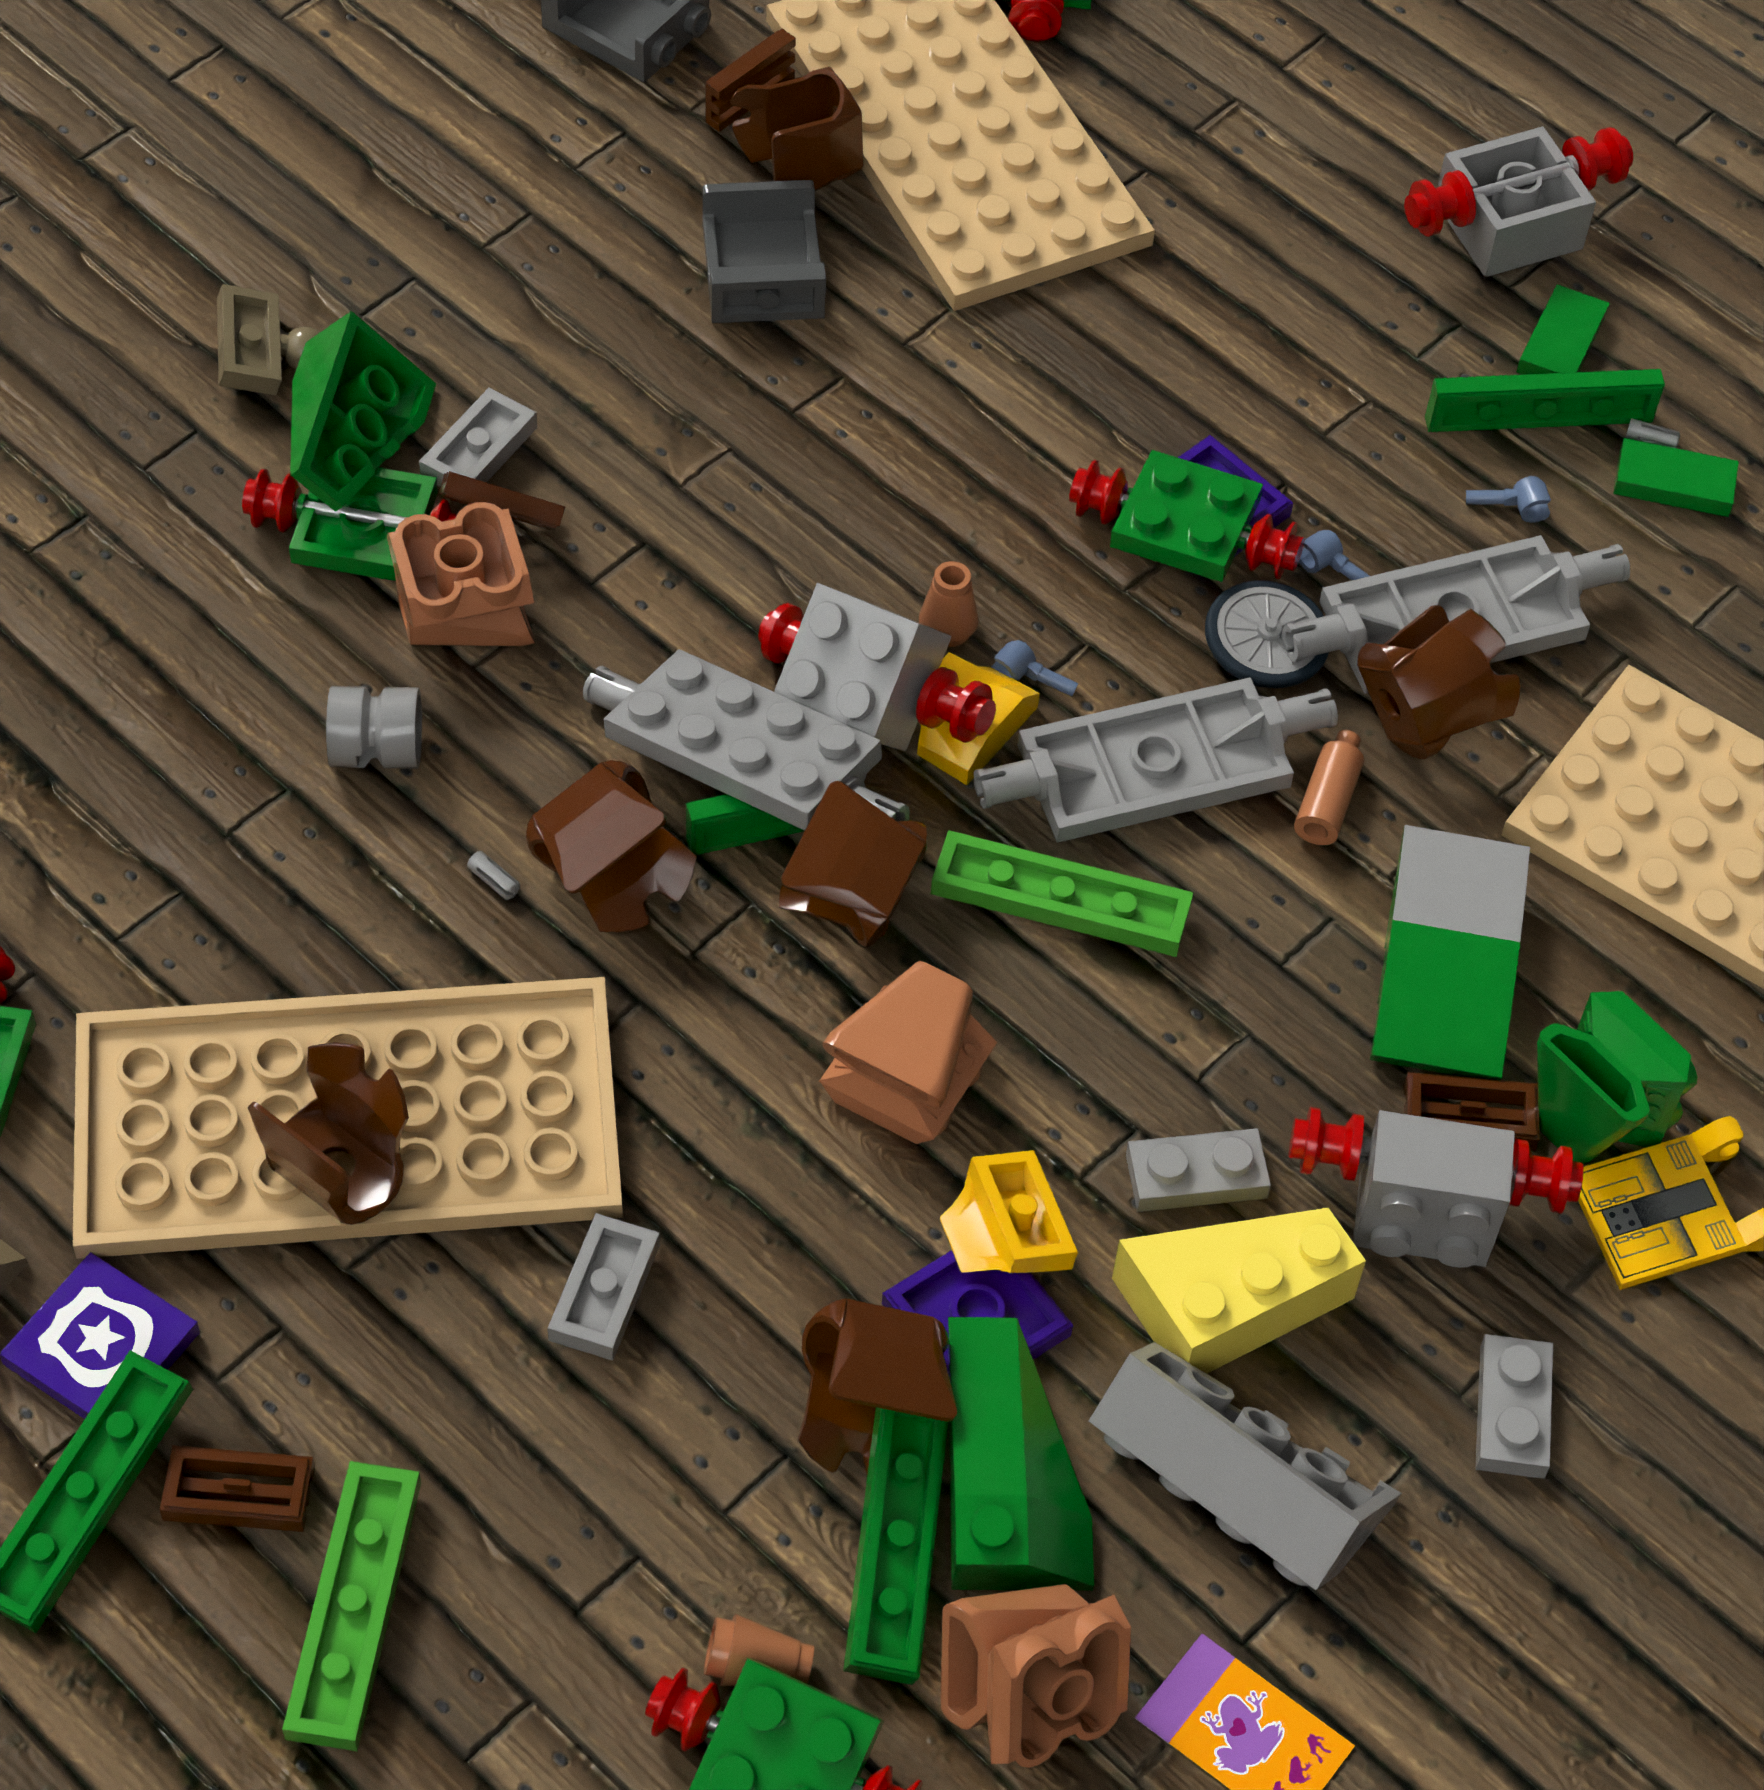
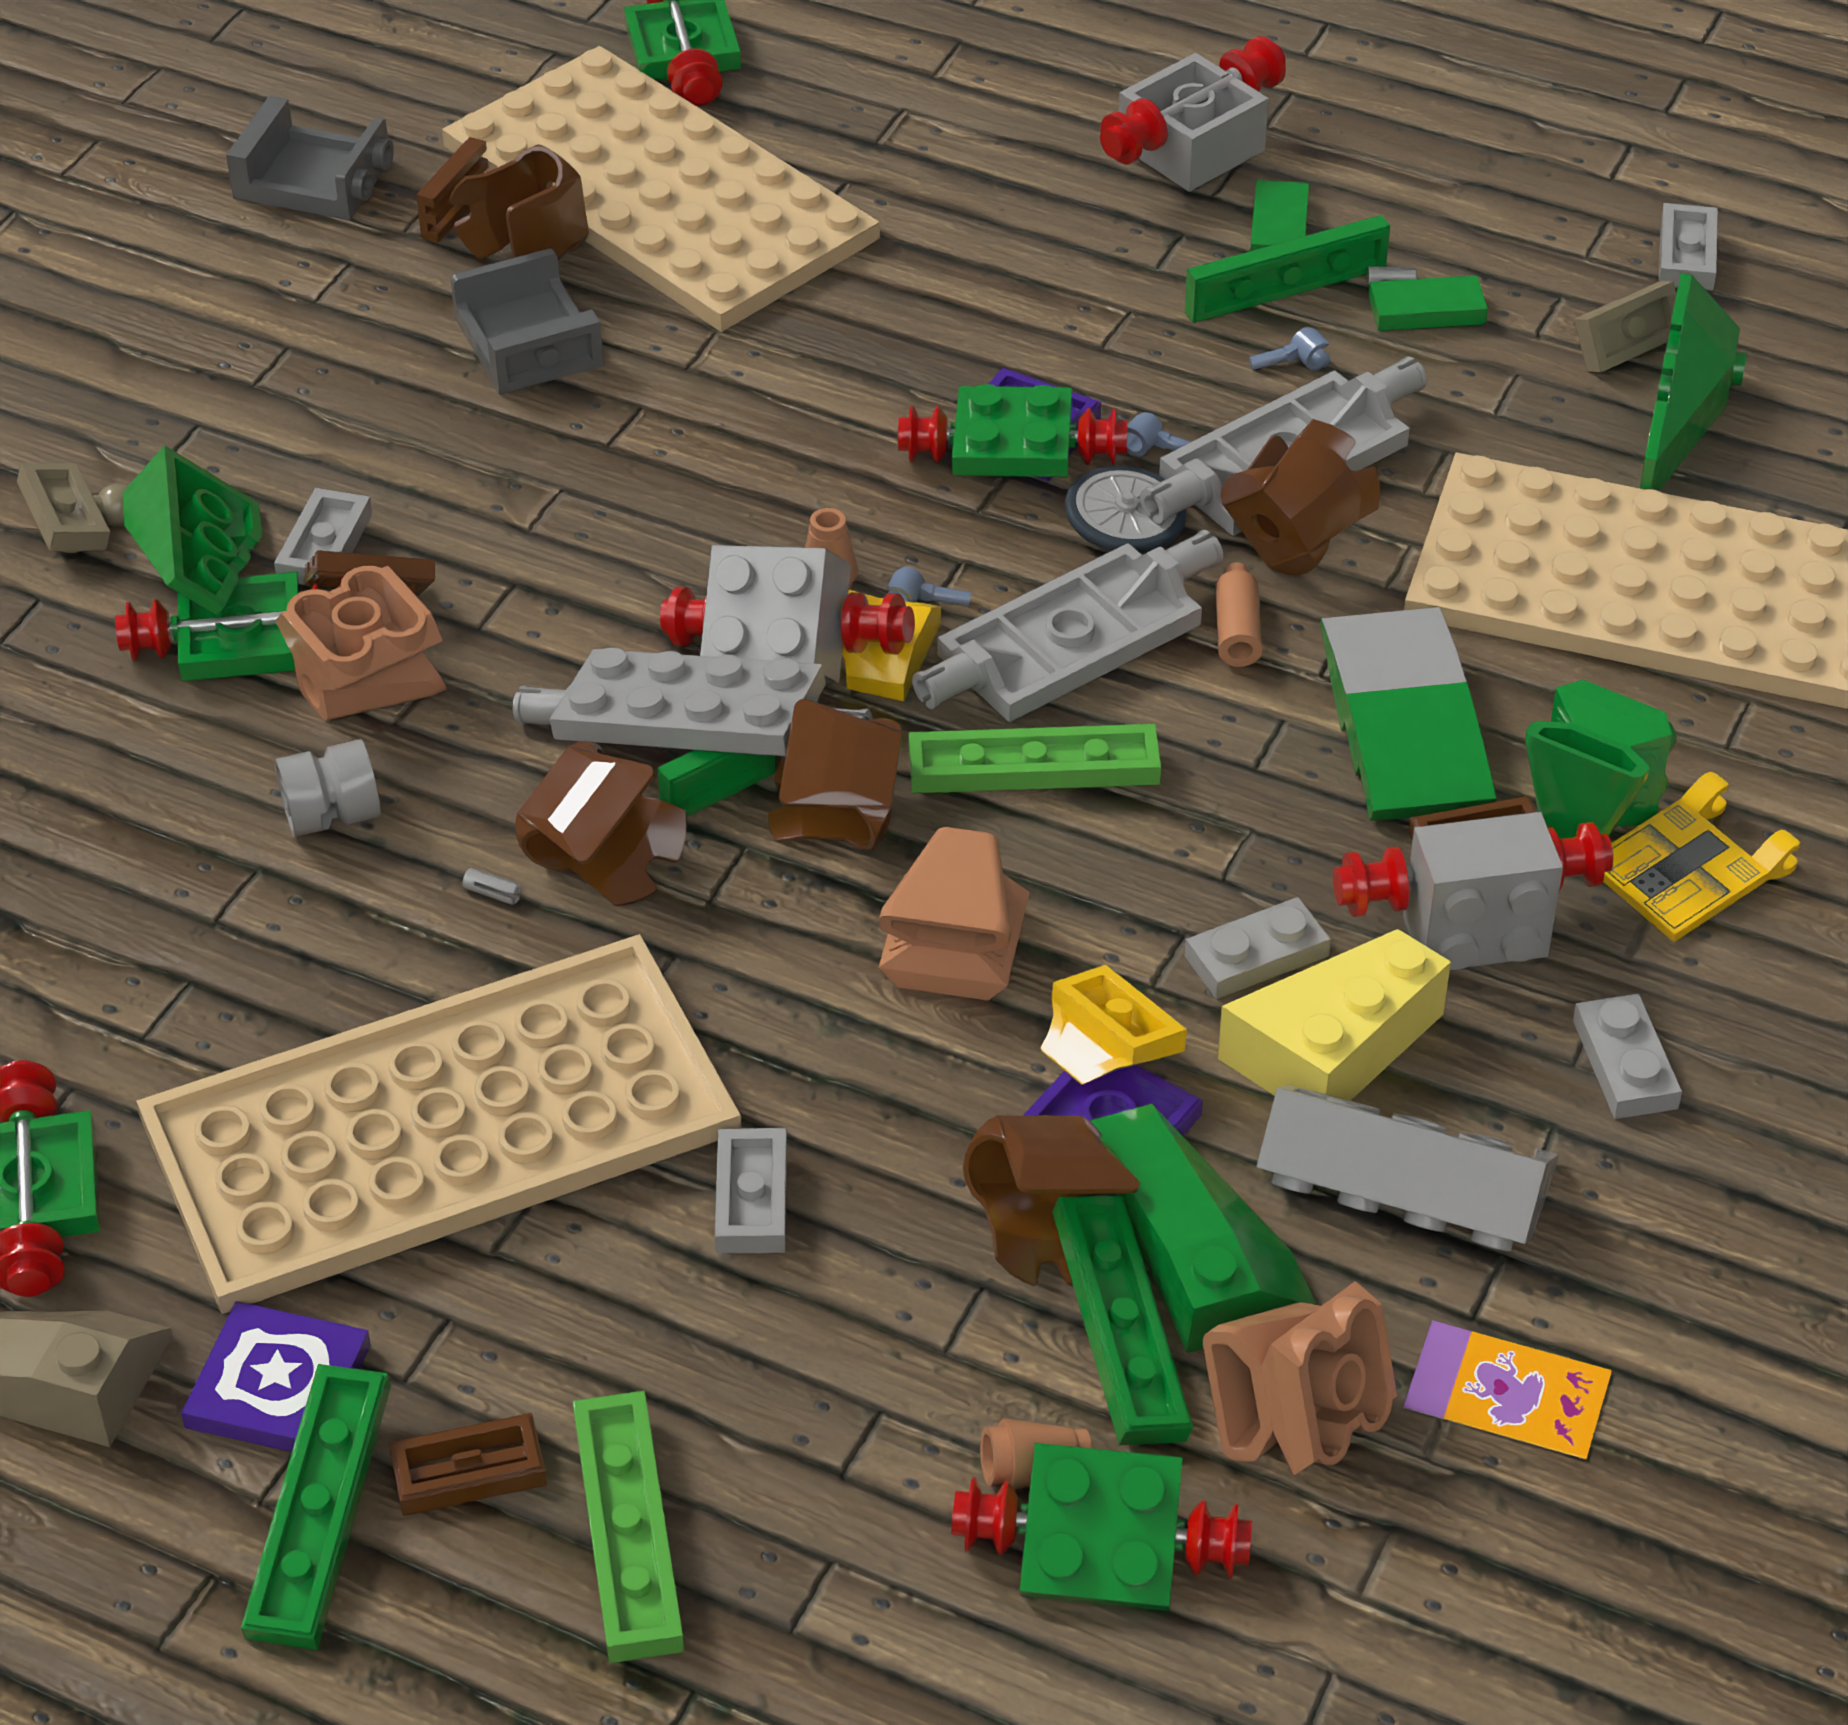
camera: 15 degrees left, 10 degrees down
reddish brown piece [248,1042,409,1225] -> none

